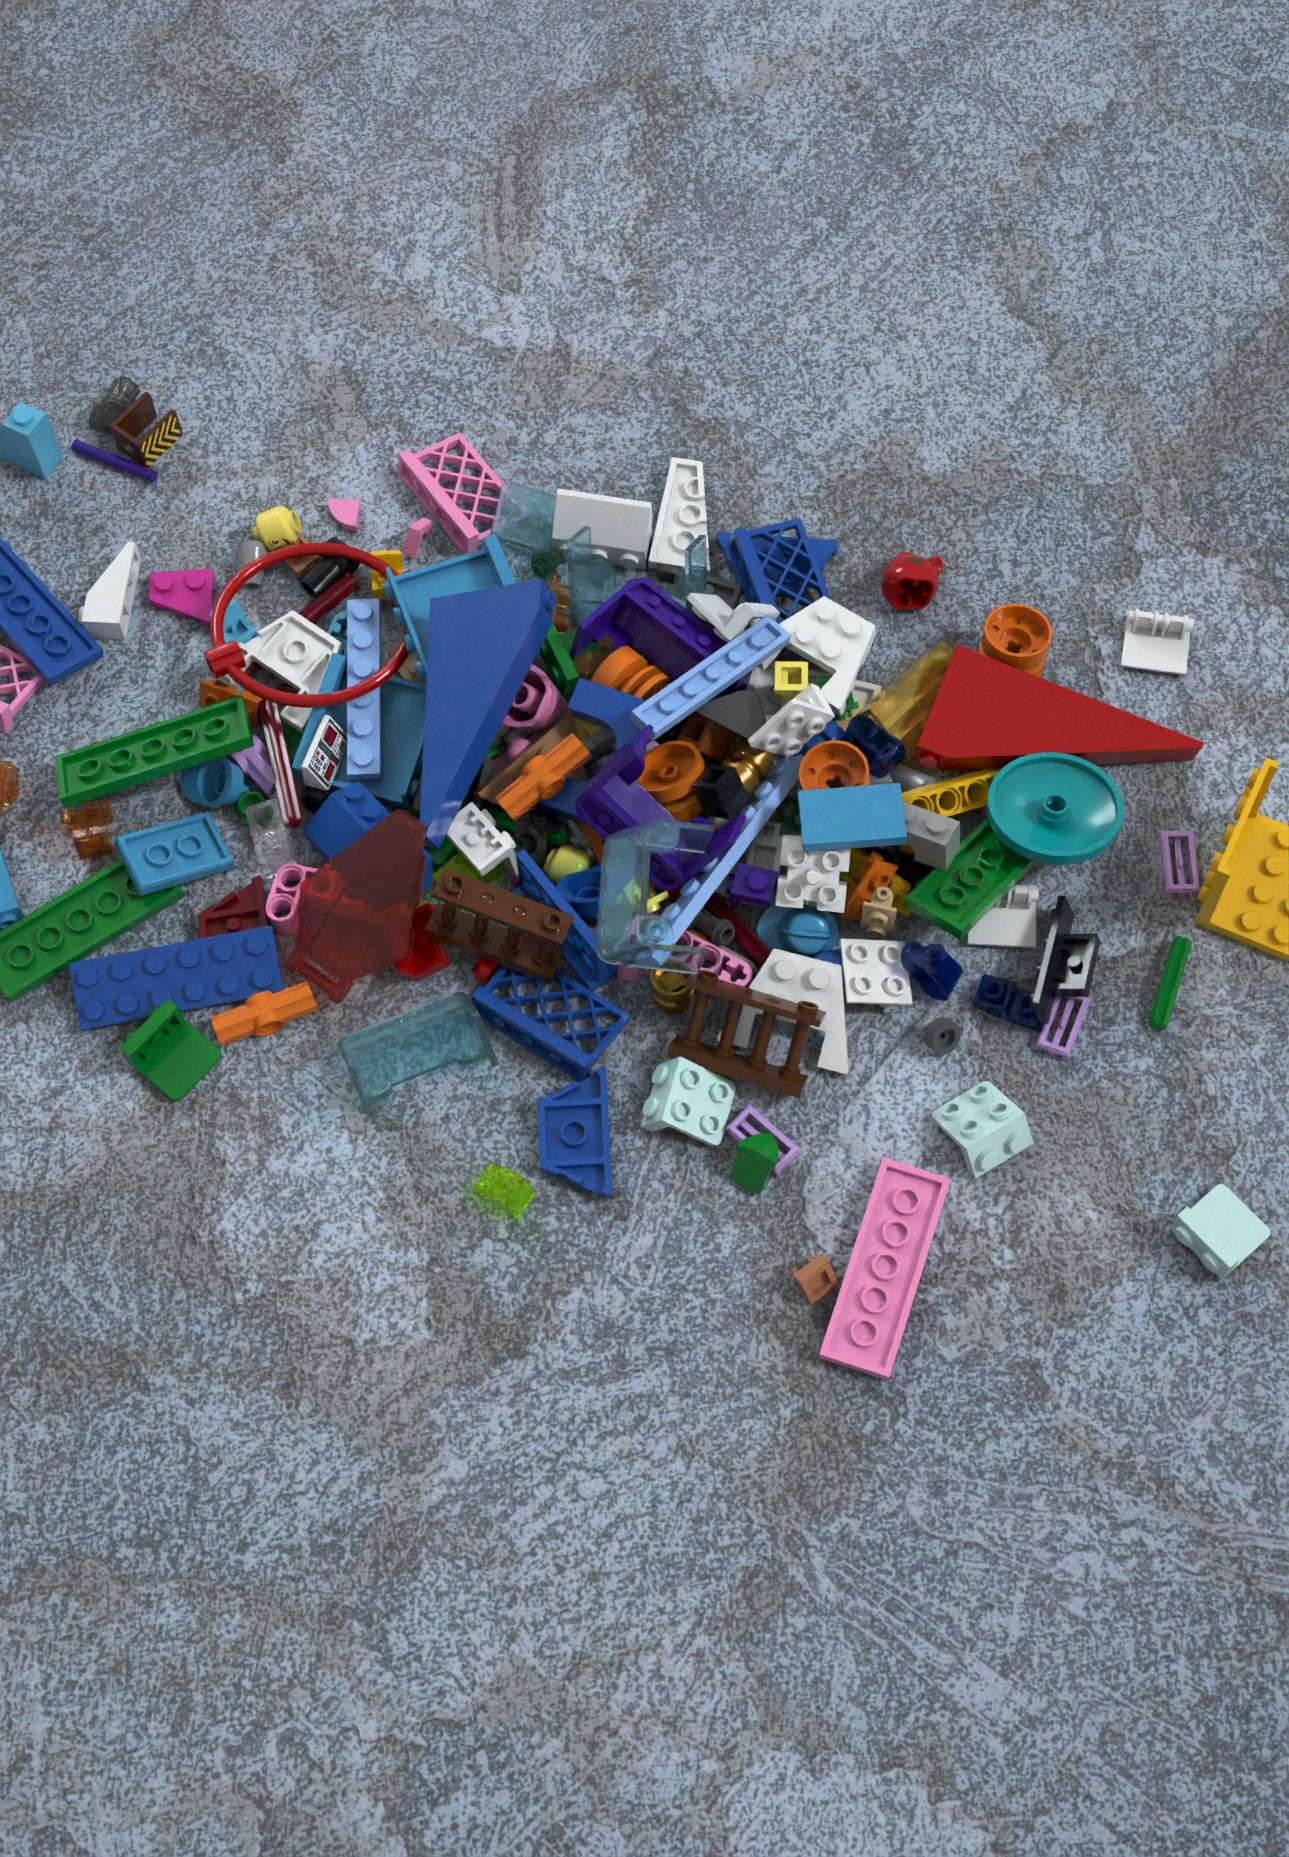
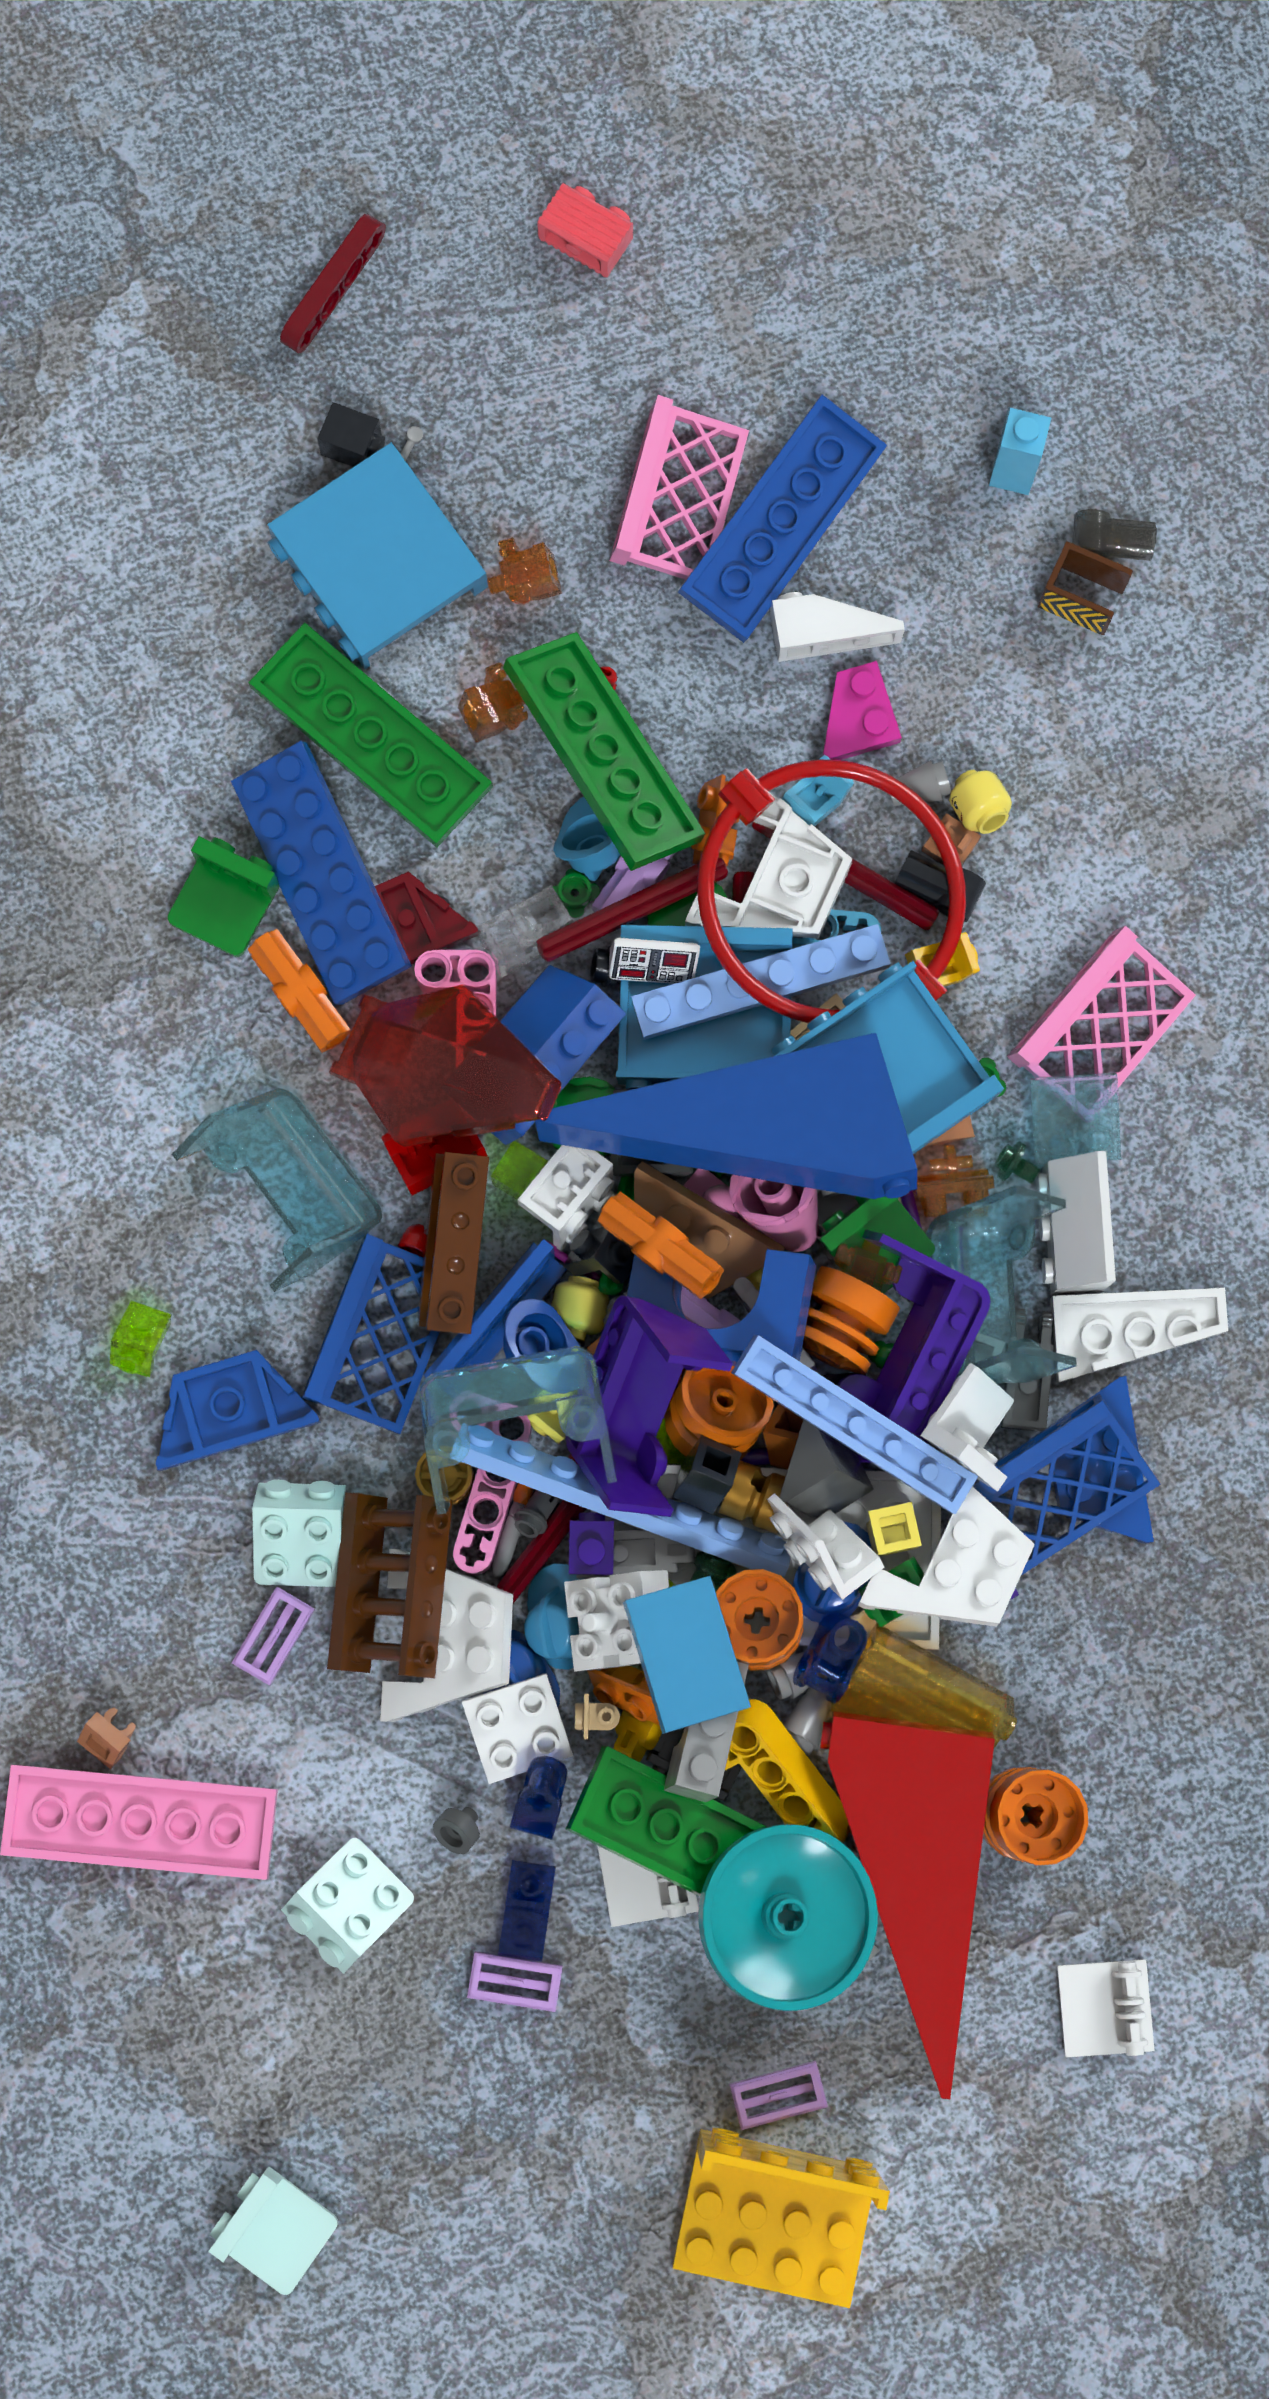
camera: 70 degrees right, 15 degrees up
dark purple bar [71,439,158,483] -> none
dark azure tile [114,811,235,896] -> none
bright pink tile [328,499,361,532] -> none
bright pink tile [403,517,433,559] -> none
green tile [729,1133,779,1195] -> none
red piece [881,552,943,610] -> none
black bracket [1030,896,1101,1024] -> none
green axle [1148,936,1192,1031] -> none

